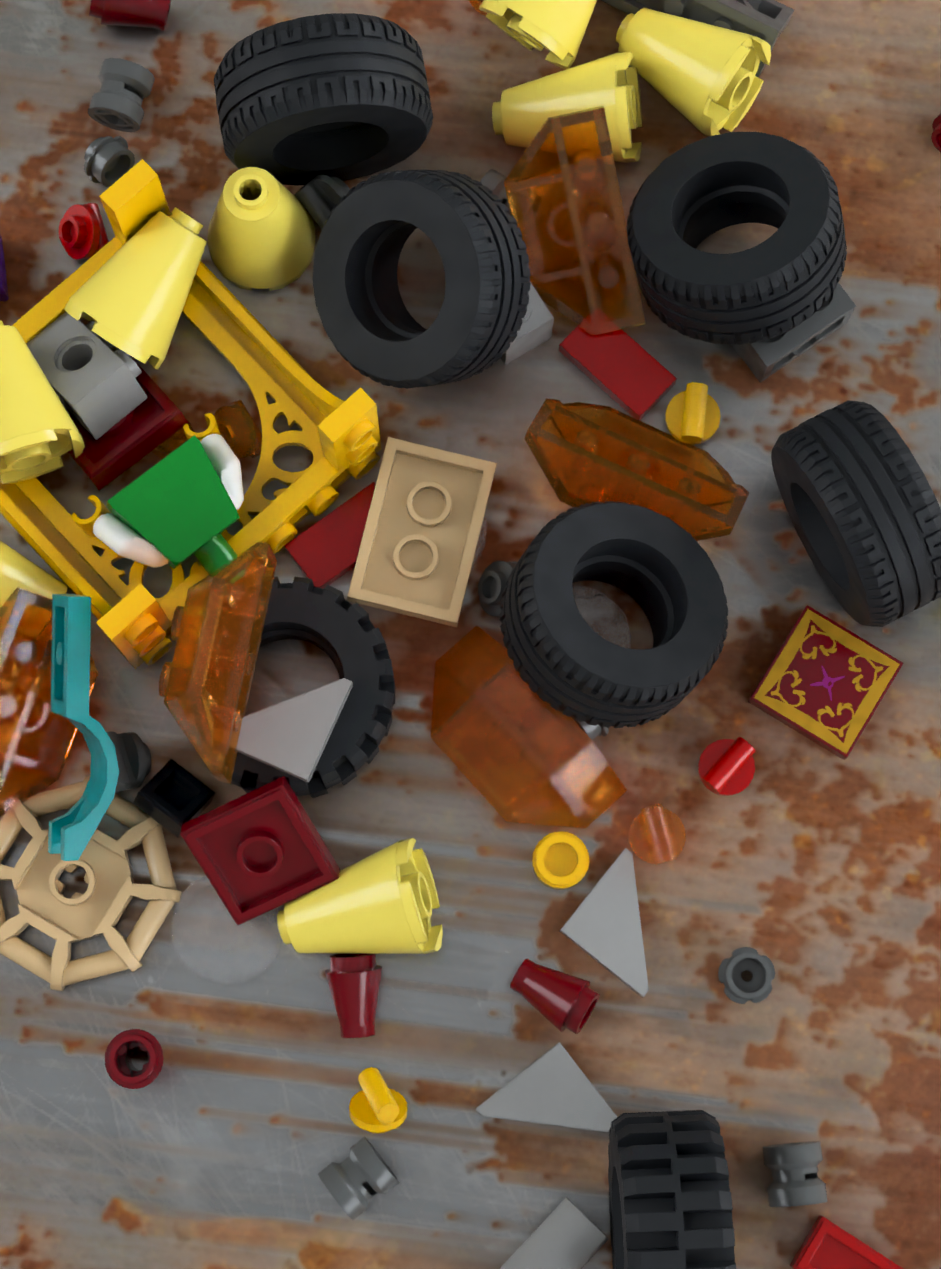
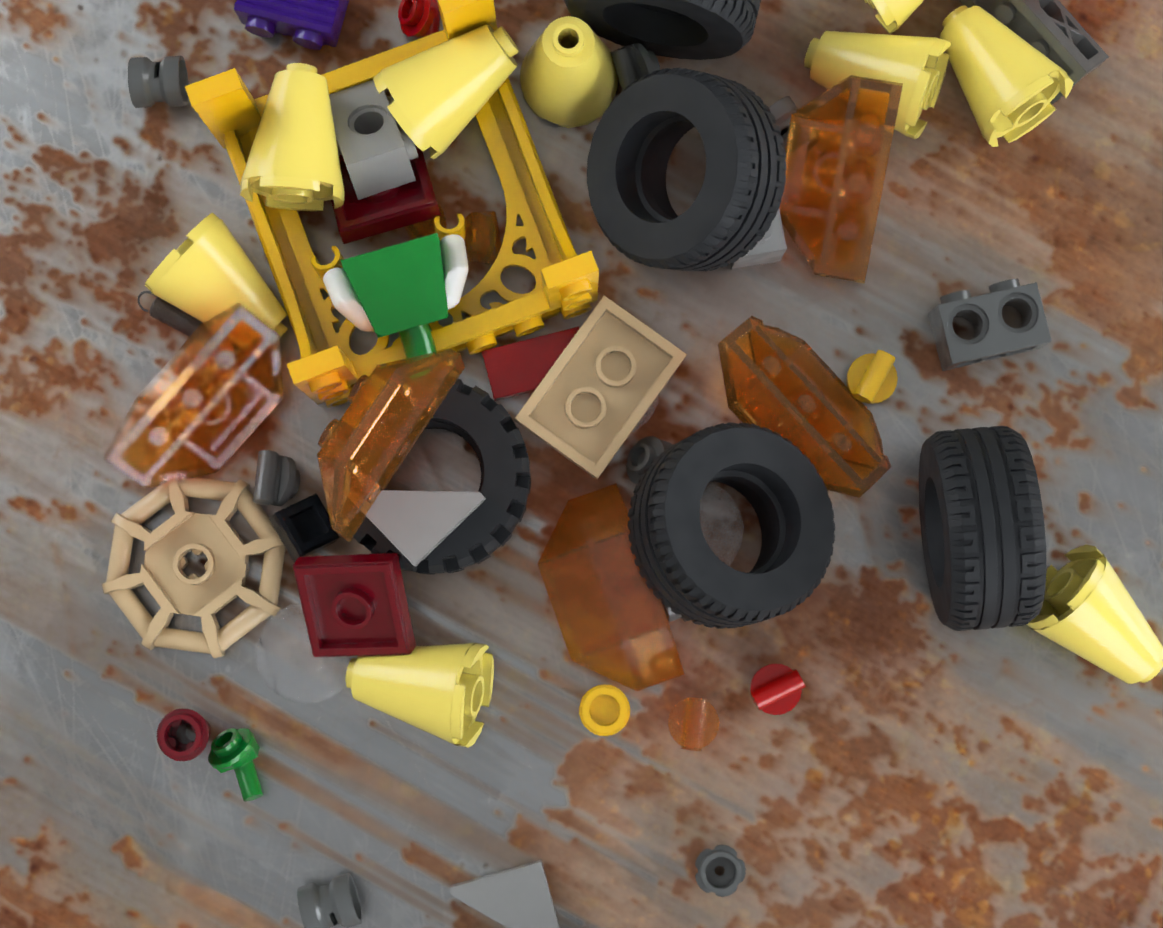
camera: 25 degrees right, 5 degrees up
teal piece [48,594,119,861] -> none
dark red cone [325,954,382,1038] -> none
yellow plate [349,1067,407,1133] -> none
dark red cone [510,958,600,1034] -> none
red tile [559,307,677,422] -> none
light grey tile [560,848,649,998] -> none
black tyre [627,132,847,345] -> none
tile [748,605,903,760] -> none
none -> green plate [208,728,264,802]

